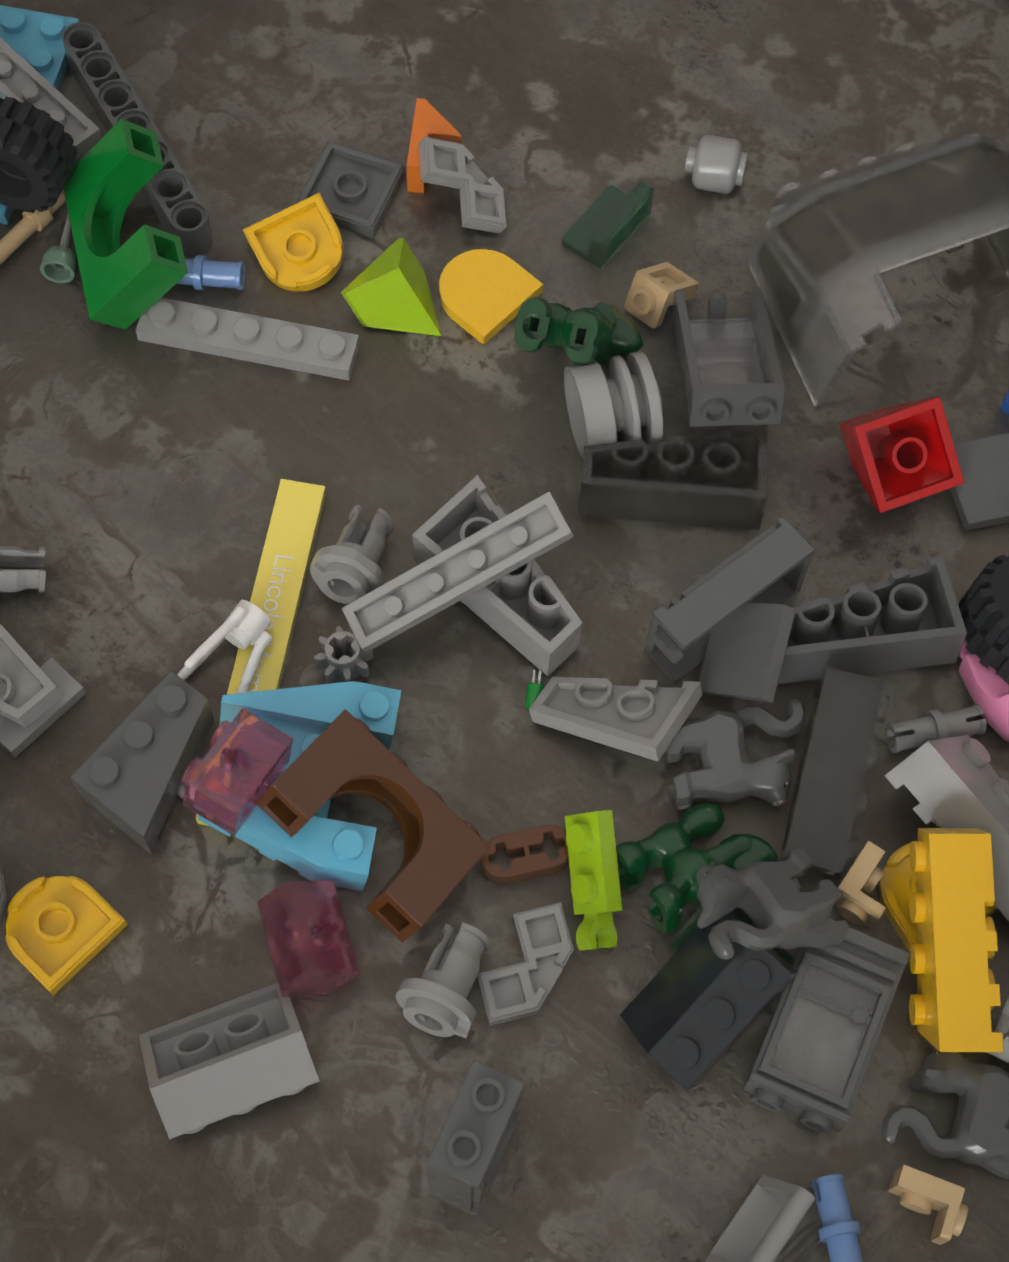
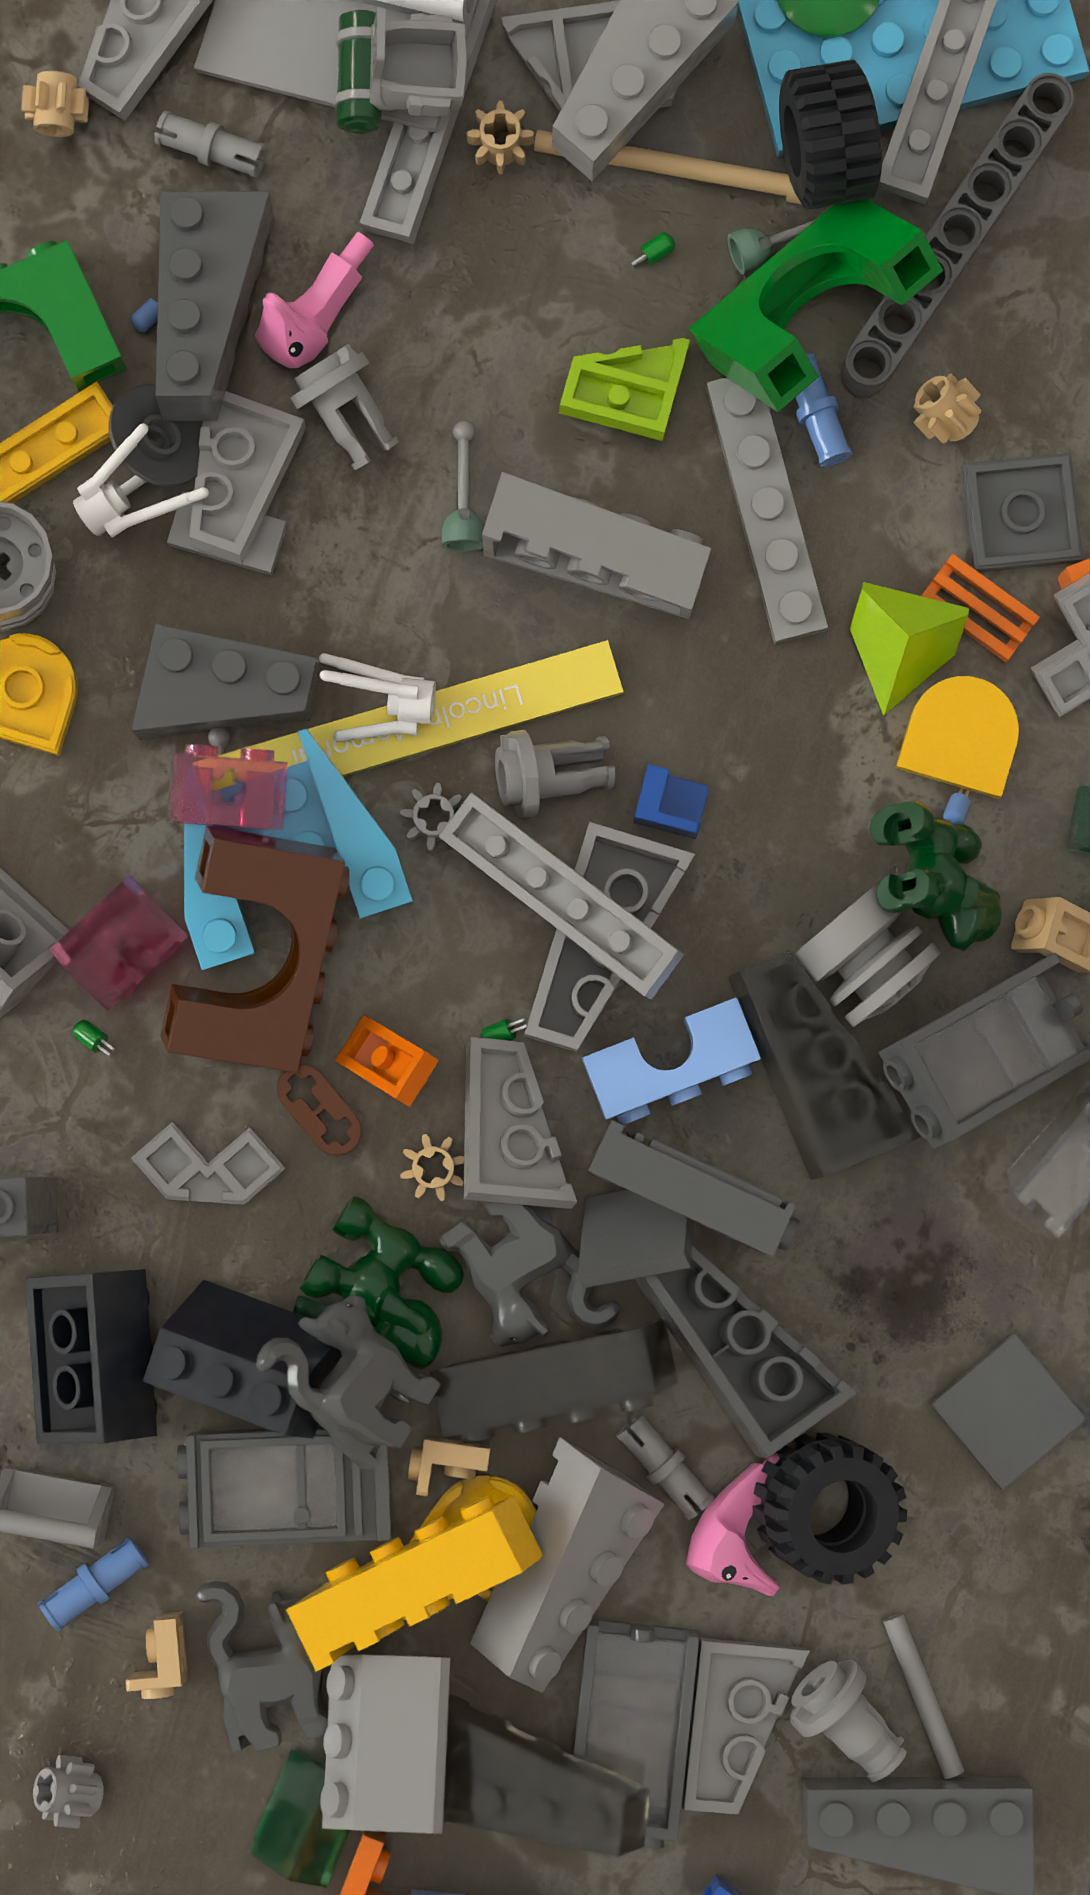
camera: 65 degrees right, 20 degrees up
yellow tile [243,193,344,292] -> none
light grey piece [396,923,491,1039] -> none
lime plate [565,810,622,950] -> none
red slope [839,396,965,513] -> none
none -> black slope [26,1269,157,1444]
none -> green piece [73,1020,115,1056]
none -> orange slope [335,1014,439,1107]
none -> tan gear [400,1134,464,1201]
none -> hinge [442,421,484,552]
none -> light grey wedge [482,472,711,619]
none -> lime wing [559,338,690,441]
none -> light blue arch [582,997,761,1125]
none -> green piece [632,232,675,267]
none -> blue panel [633,764,709,839]
none -> tan gear [913,374,981,444]
none -> orange tile [921,553,1040,663]

